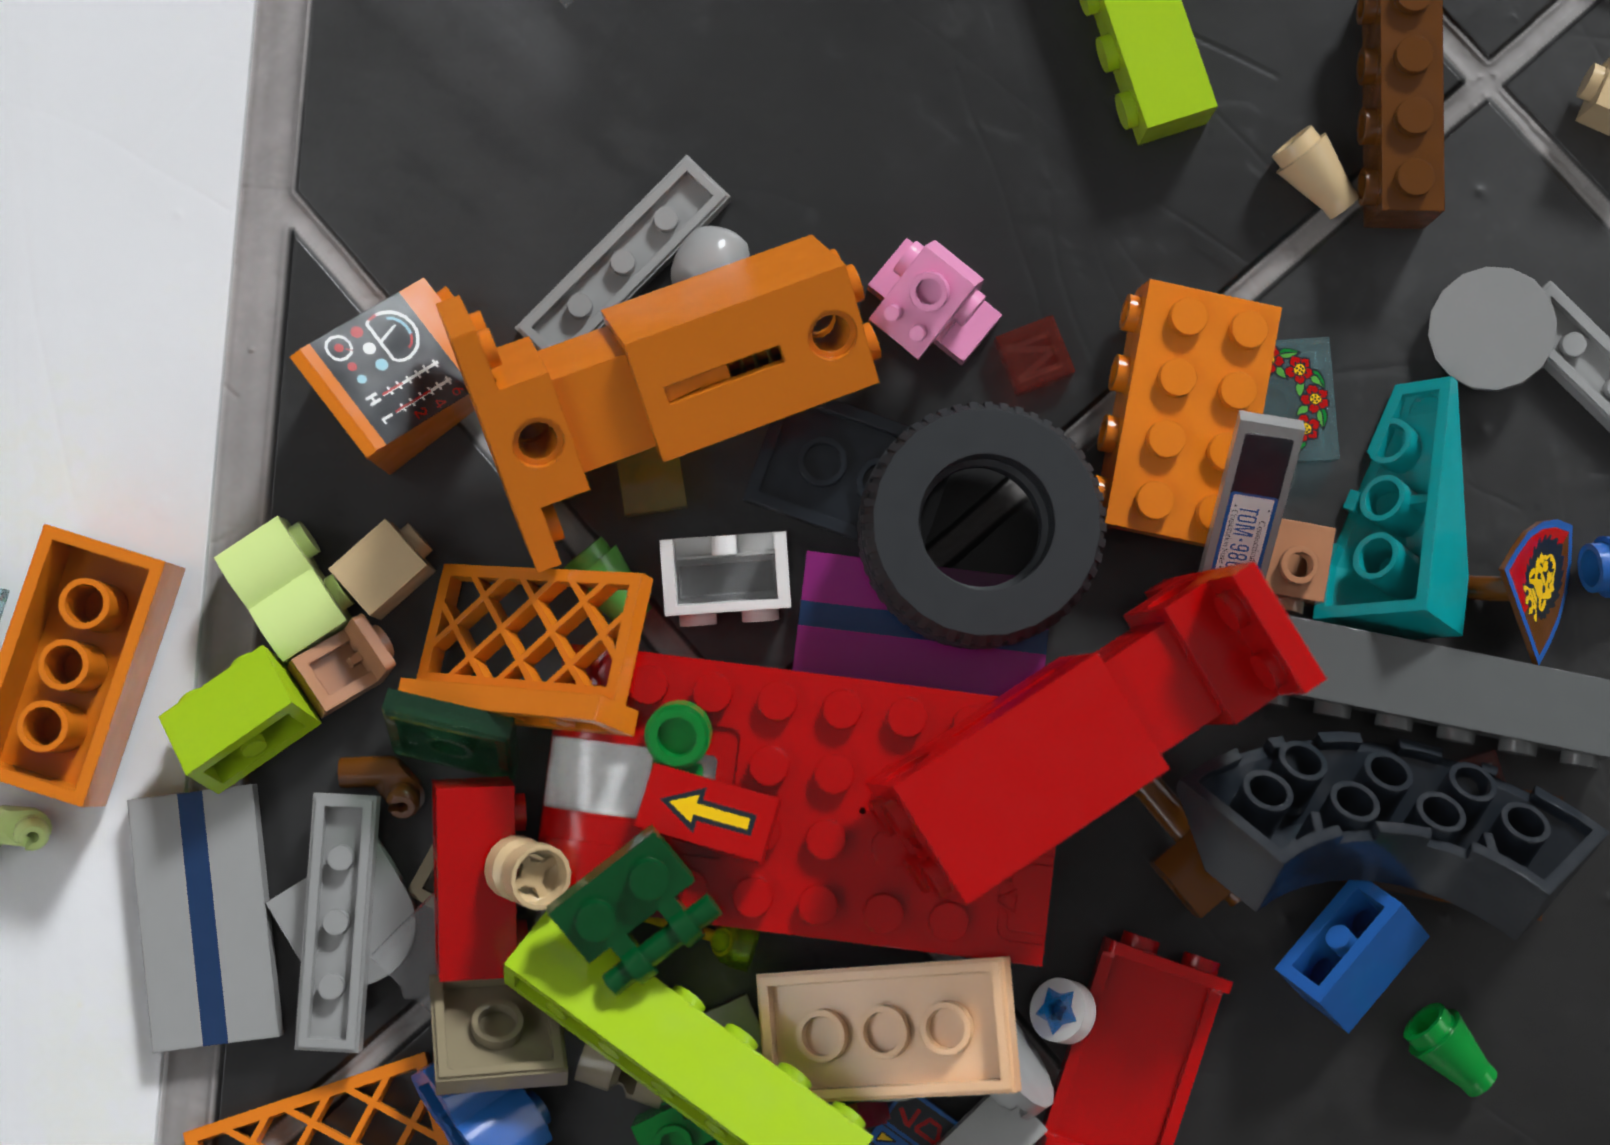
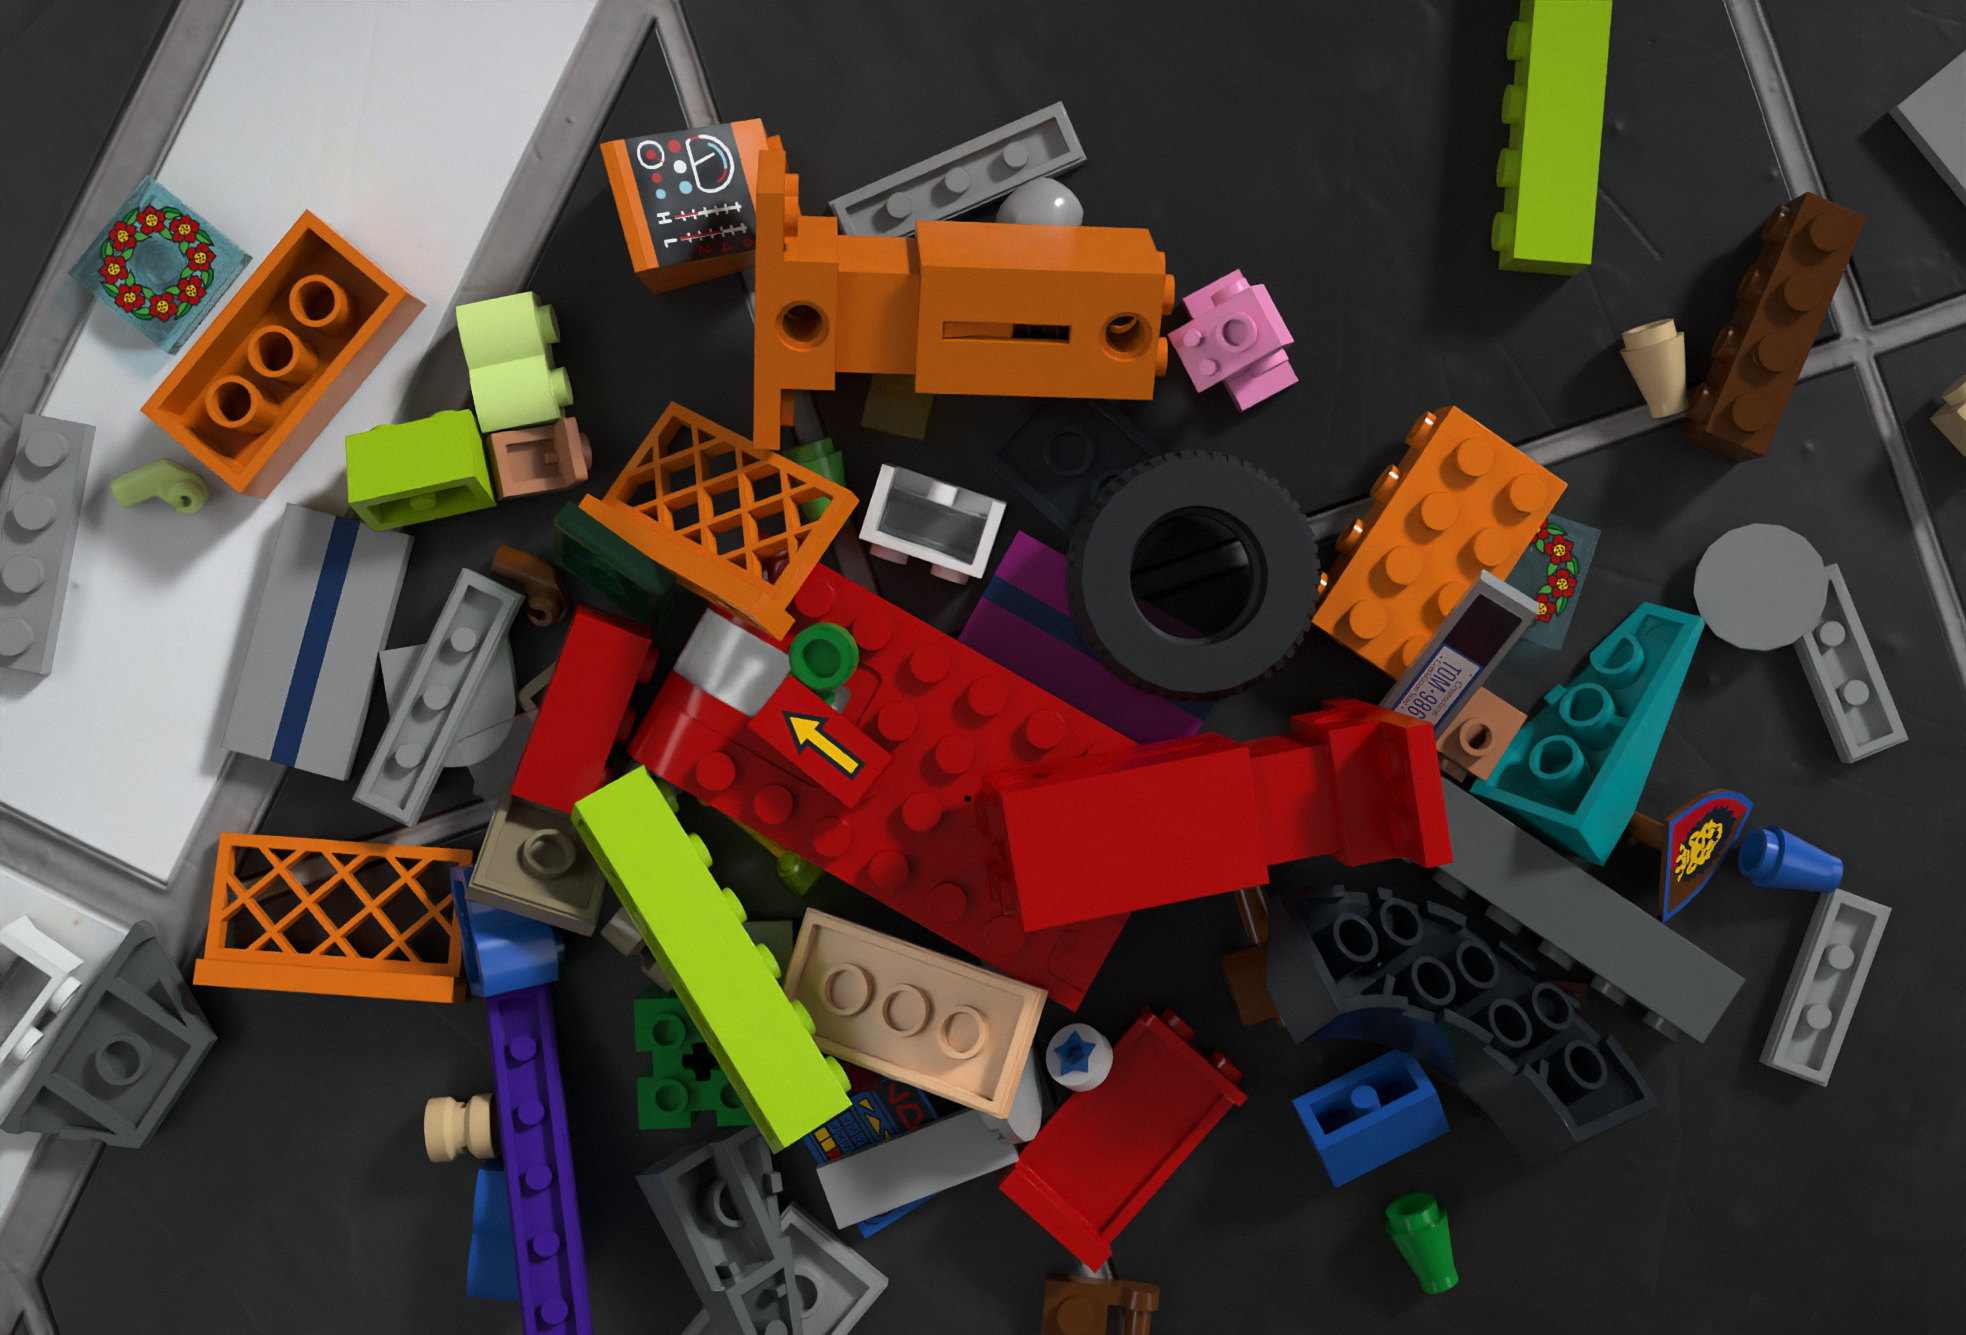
camera: 20 degrees right, 5 degrees up
tan brick [328,519,437,620] -> none
tan wheel [484,835,571,910] -> none
dark green plate [547,824,723,996] -> none
clear red tile [994,315,1076,397] -> none

